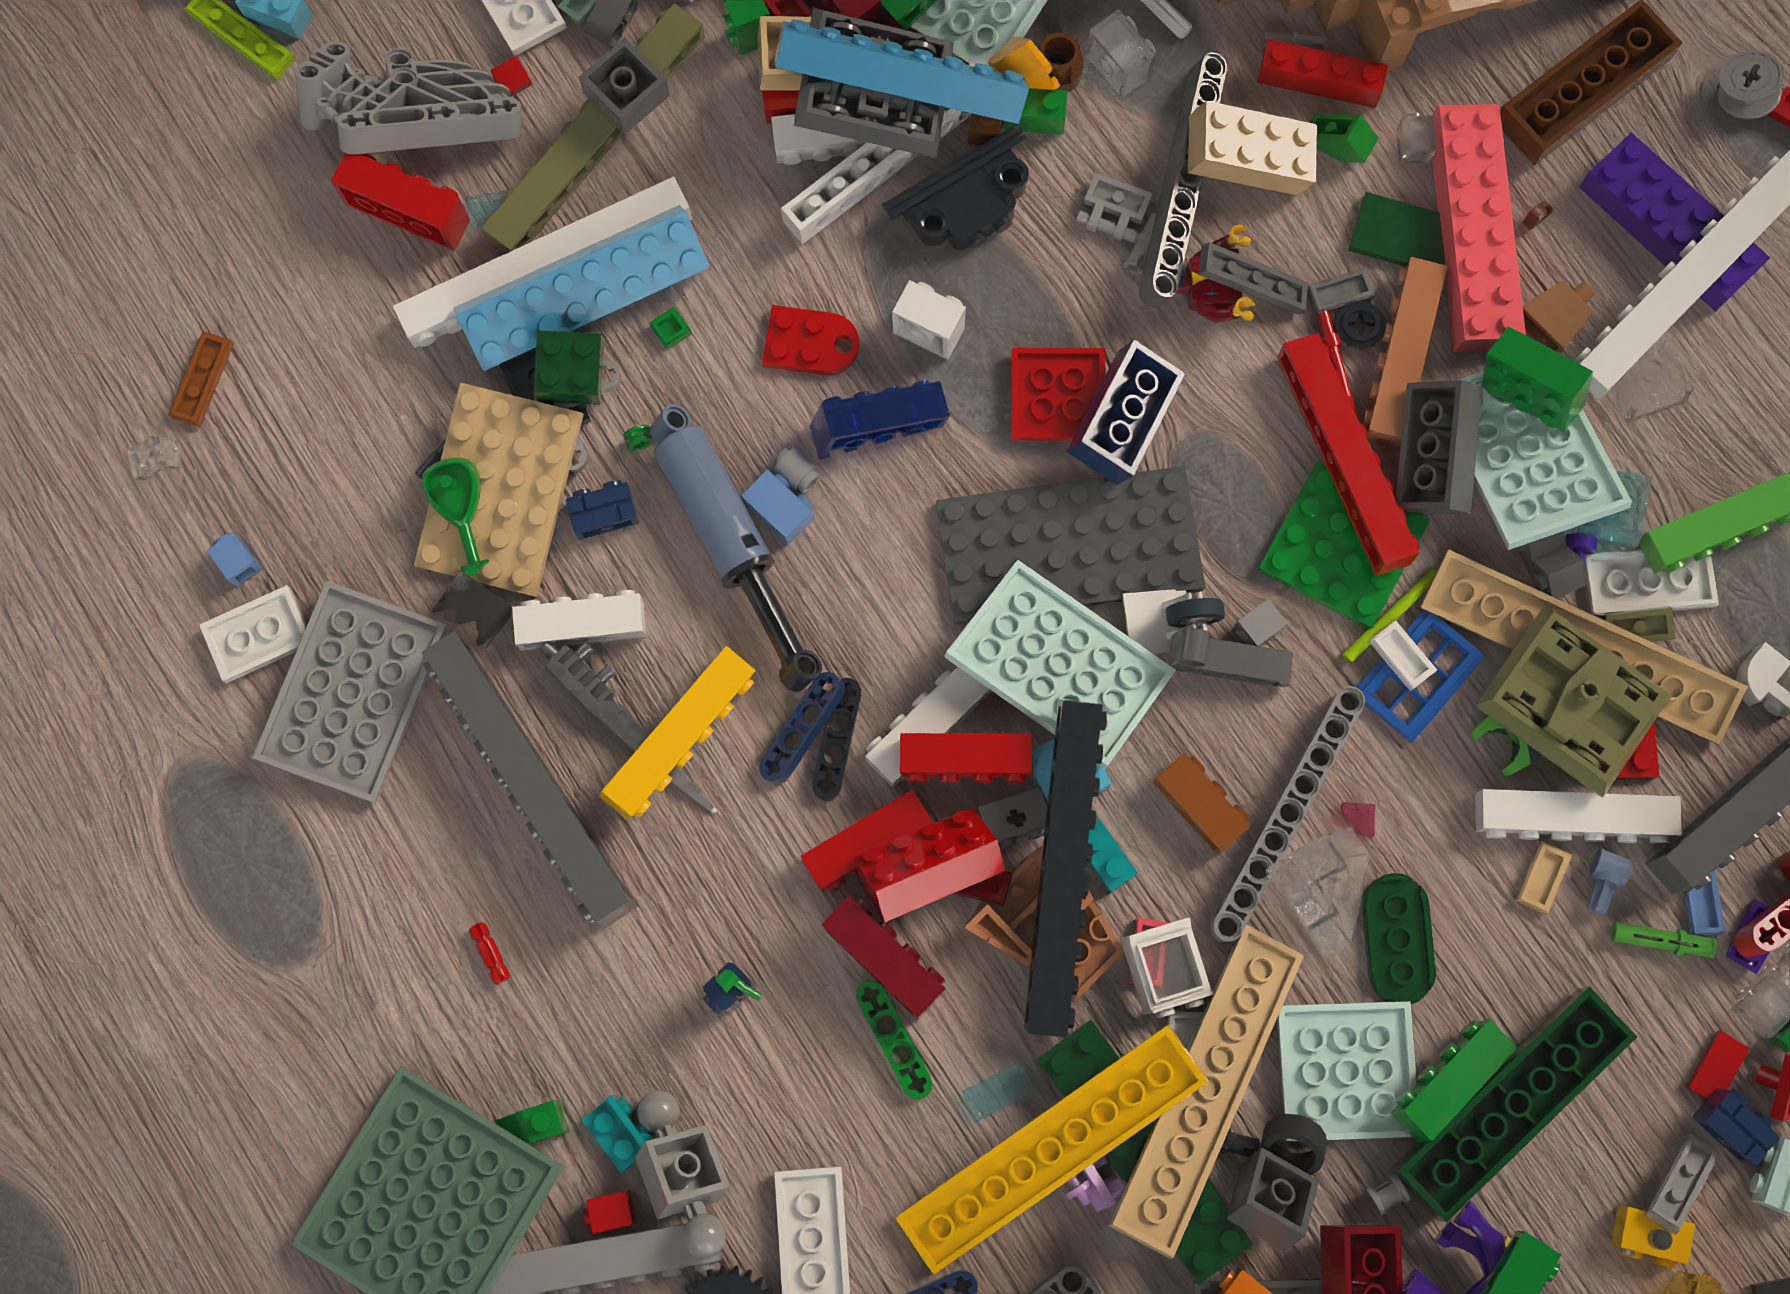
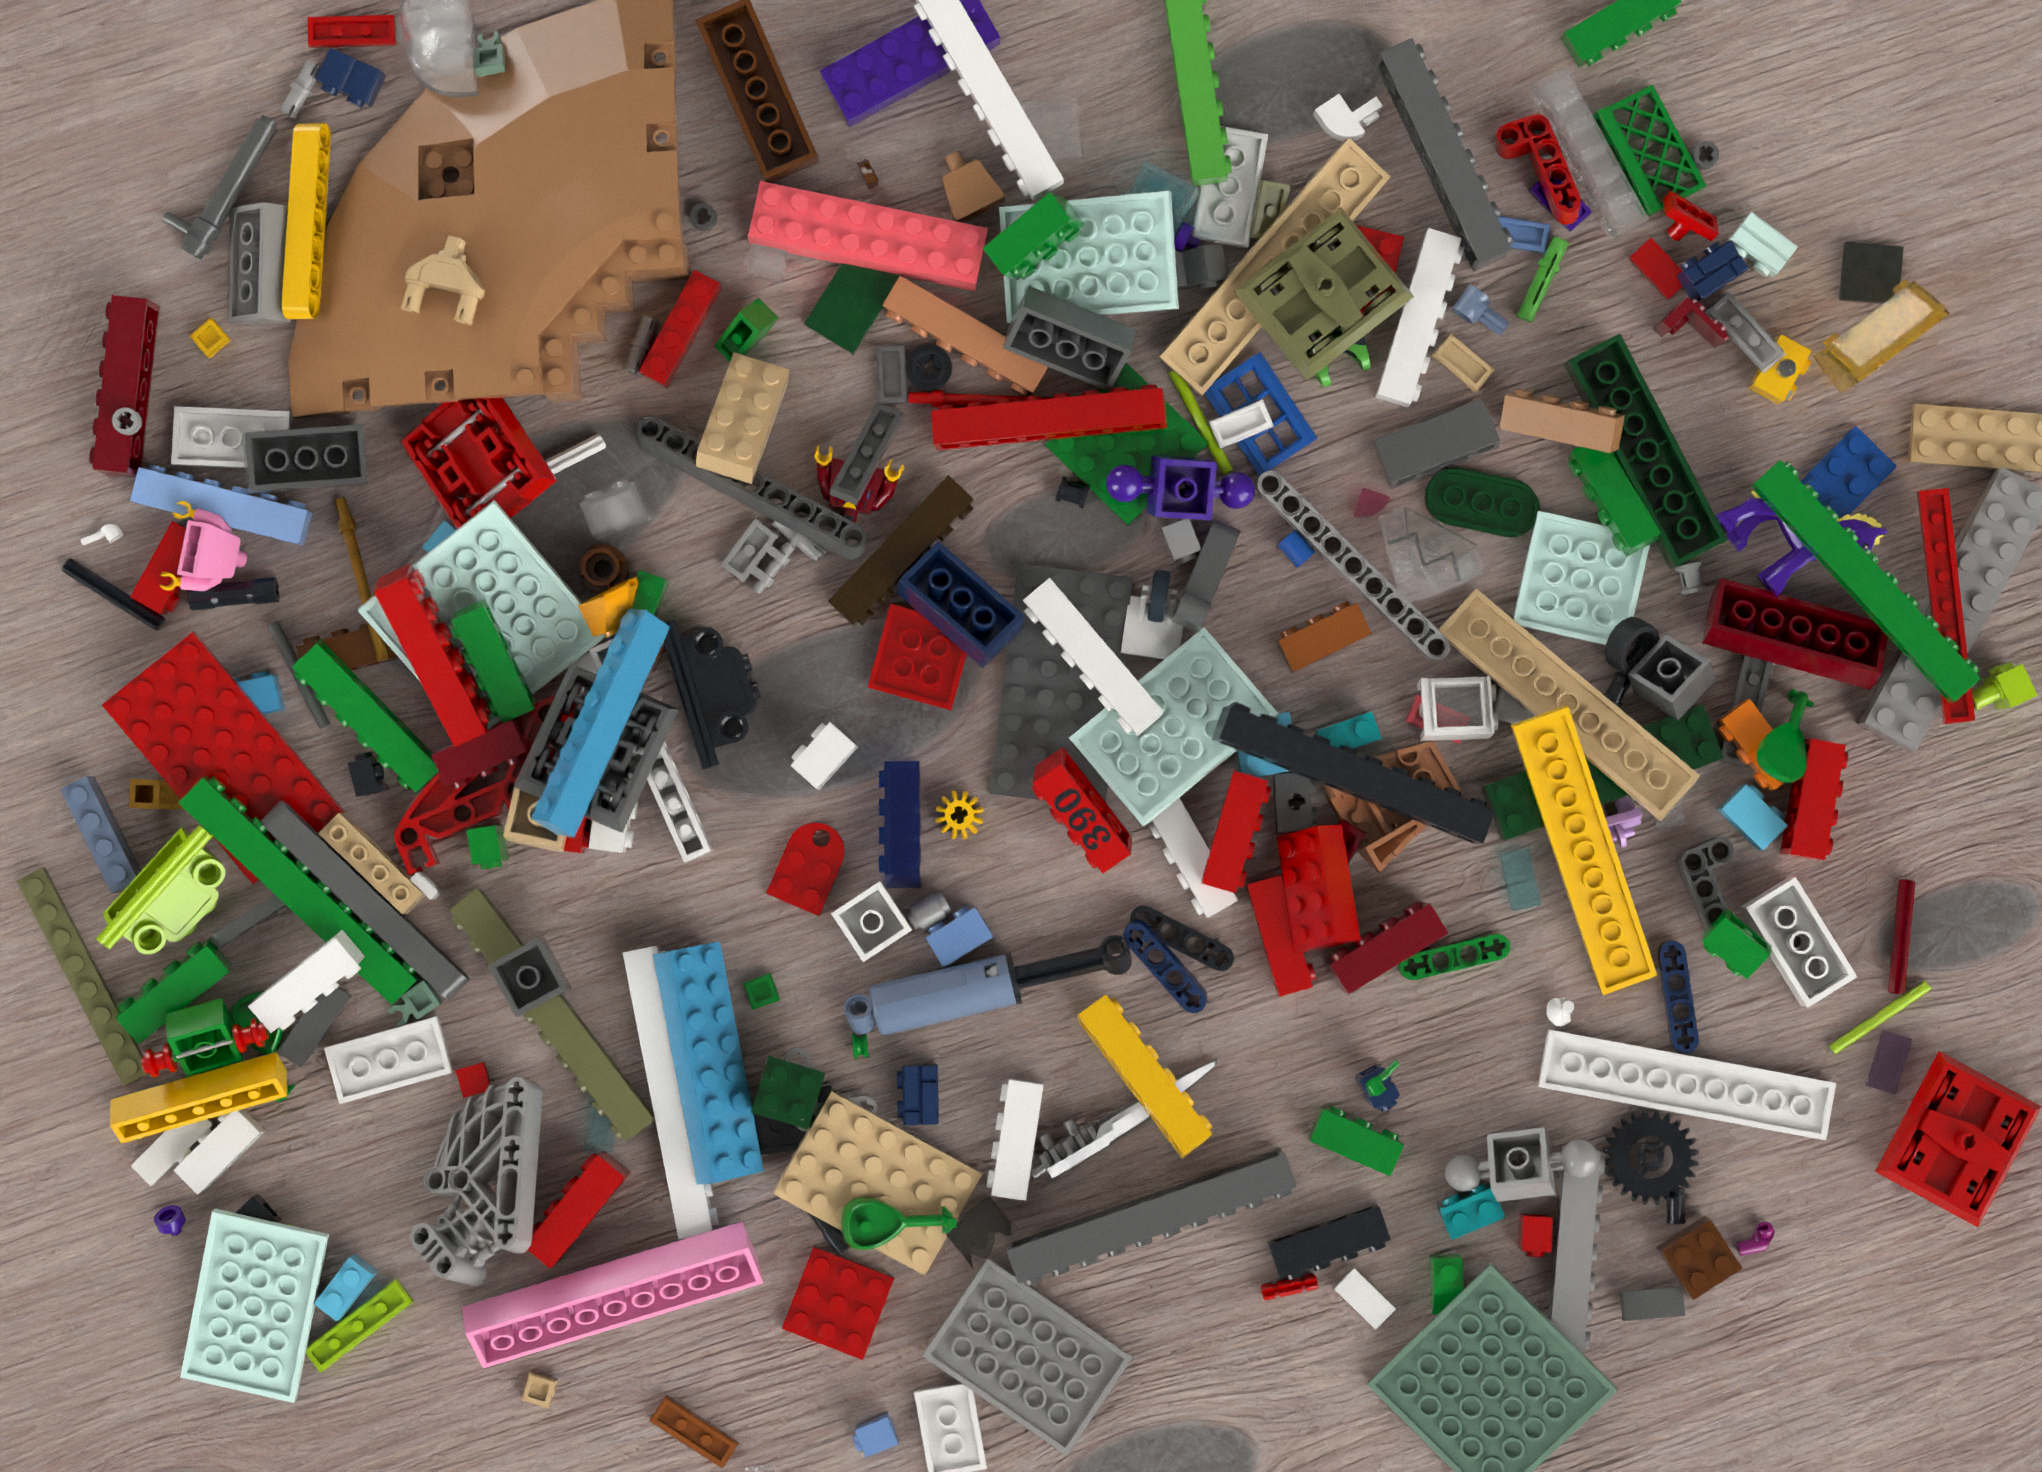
camera: 75 degrees left, 10 degrees up
none -> bright pink brick [462,1221,763,1368]
none -> tan tile [521,1371,558,1409]
none -> dark grey bush [690,203,717,231]
none -> red plate [782,1246,895,1360]
none -> dark brown brick [828,475,974,627]
none -> white brick [831,881,913,962]
none -> yellow gear [935,791,984,839]
none -> white brick [1023,578,1164,736]
none -> red brick [1032,747,1132,874]
none -> black bush [1055,476,1090,509]
none -> dark purple brick [1106,455,1255,520]
none -> black brick [1267,1204,1391,1281]
none -> blue piece [1277,529,1315,568]
none -> green brick [1308,1105,1404,1177]
none -> white tile [1333,1267,1396,1330]
none -> dark grey brick [1374,399,1500,489]
none -> medium nougat brick [1499,388,1625,453]
none -> white plate [1547,998,1574,1027]
none -> dark red bracket [1653,297,1729,348]

